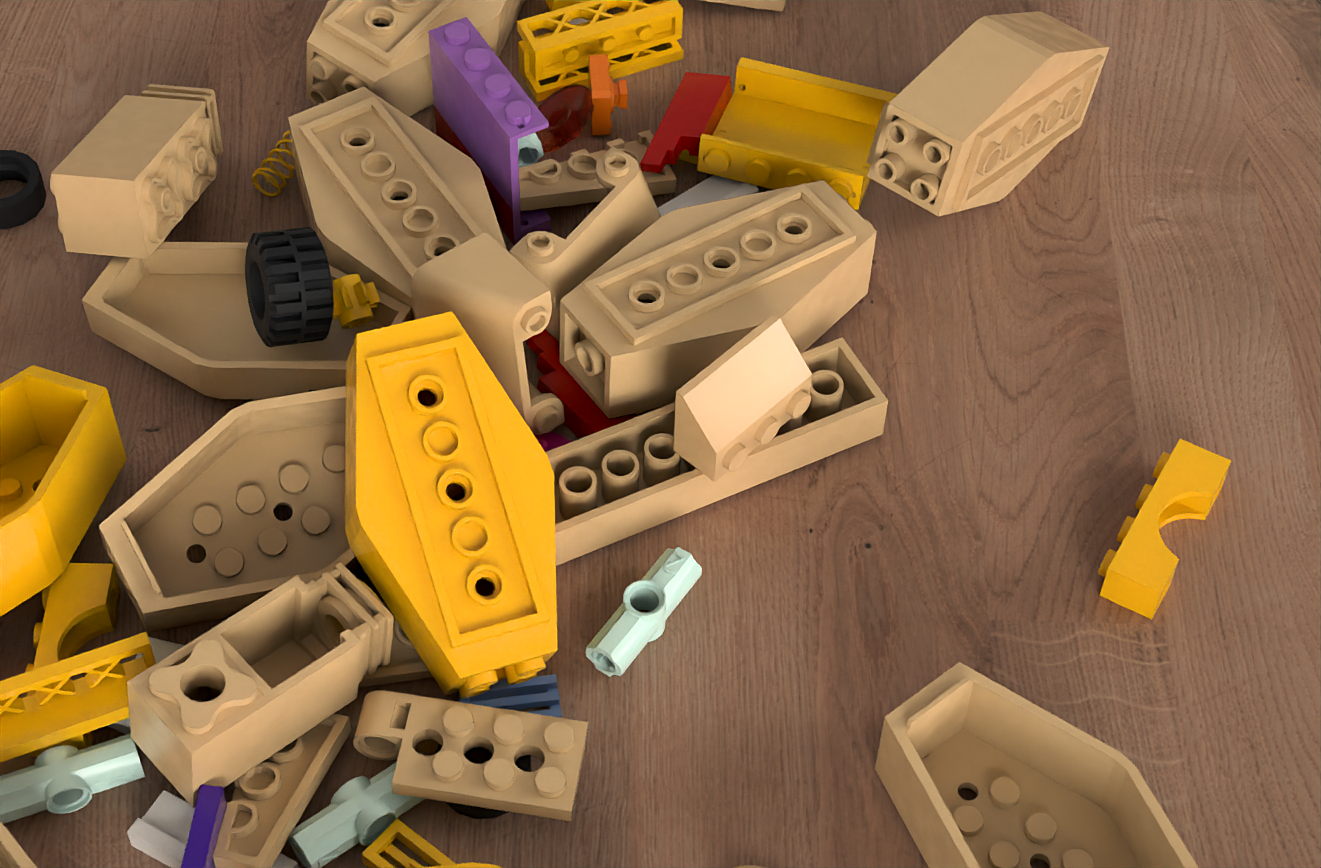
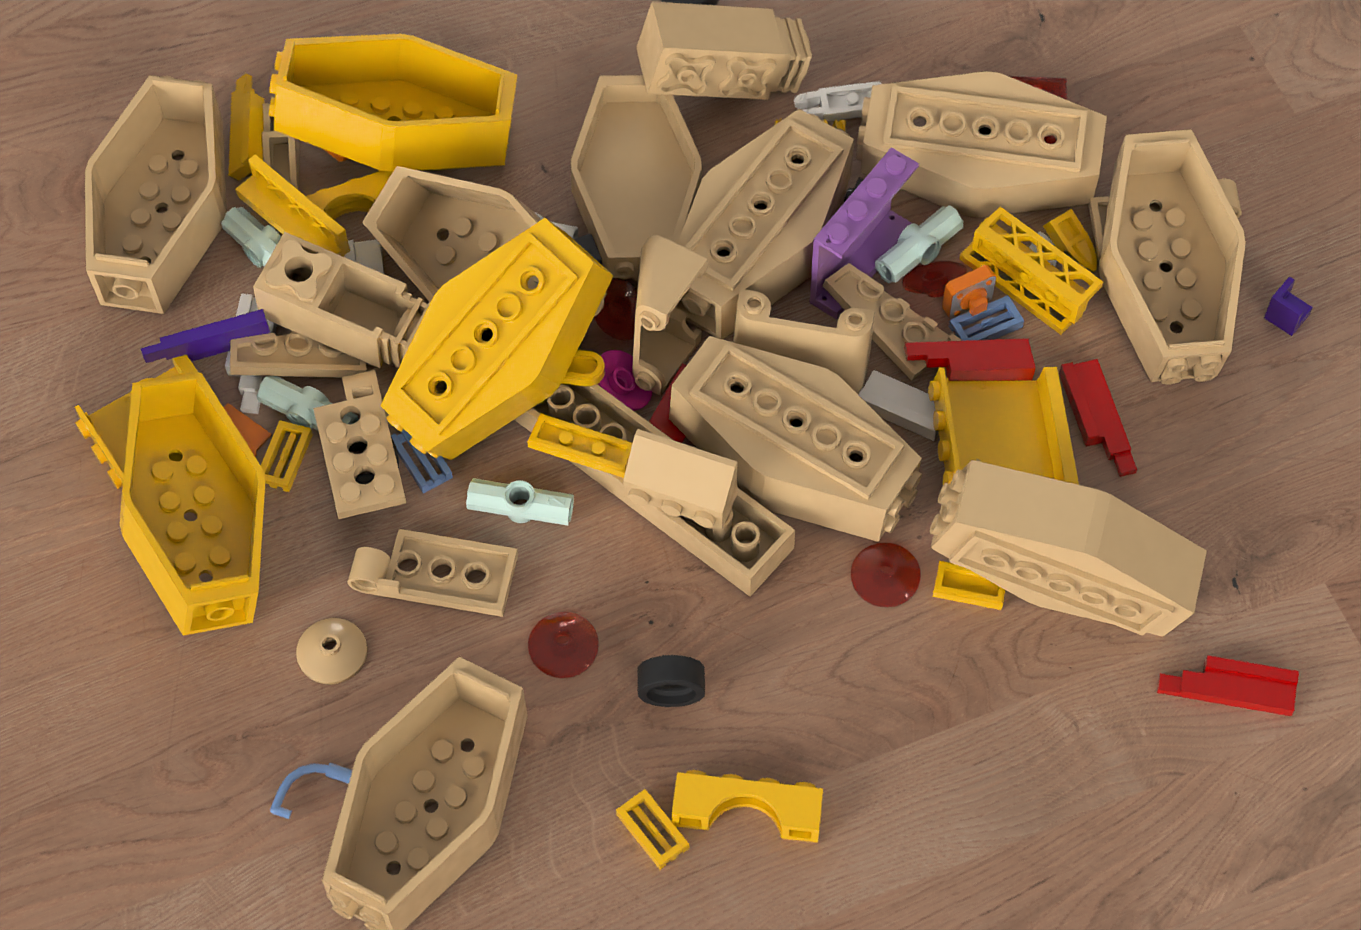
camera: 70 degrees right, 10 degrees up
black tyre [245,227,334,347] -> none
yellow gear [332,274,381,329] -> none
none -> tan hinge [347,529,518,617]
none -> yellow tile [527,413,633,478]
none -> clear red dish [528,612,599,678]
none -> yellow tile [616,789,689,870]
none -> black tyre [638,655,705,707]
none -> white hinge [794,81,881,121]
none -> clear red dish [851,543,921,607]
none -> yellow tile [933,561,1006,610]
none -> medium blue tile [949,295,1024,341]
none -> red piece [1059,359,1137,477]
none -> red piece [1157,655,1299,716]

